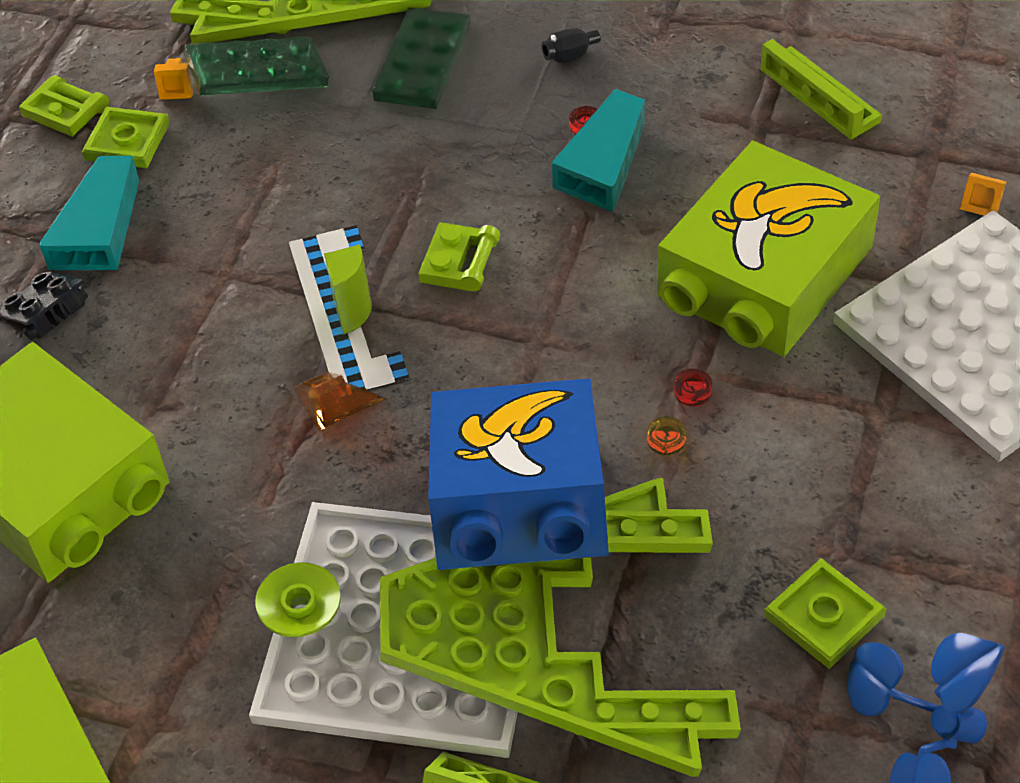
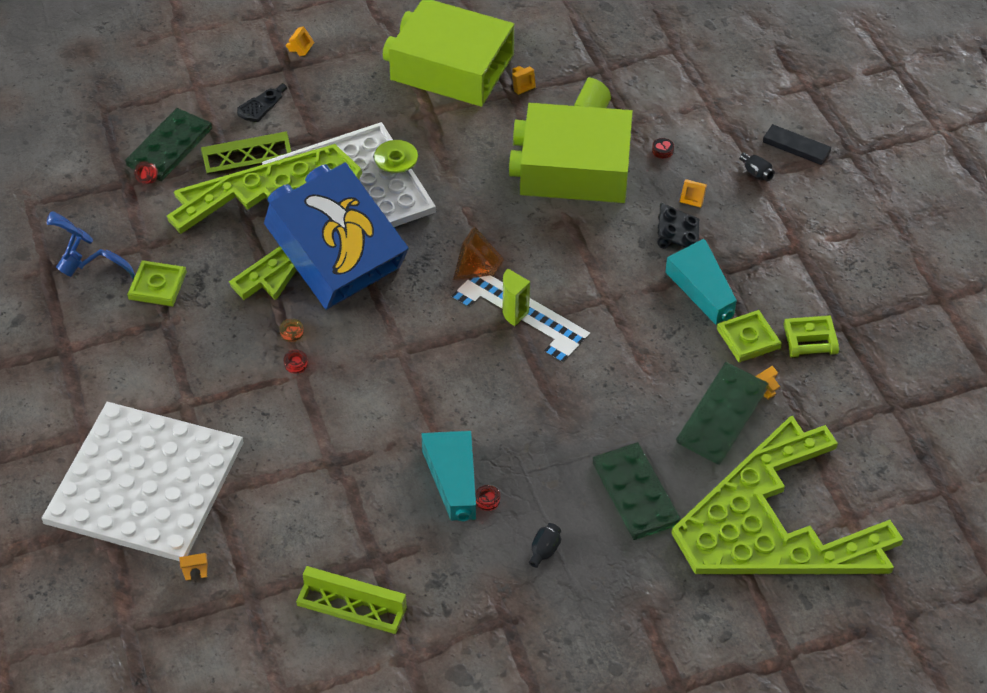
camera: 140 degrees right, 0 degrees up
lime plate [419,222,501,291] -> none
lime brick [657,140,880,357] -> none

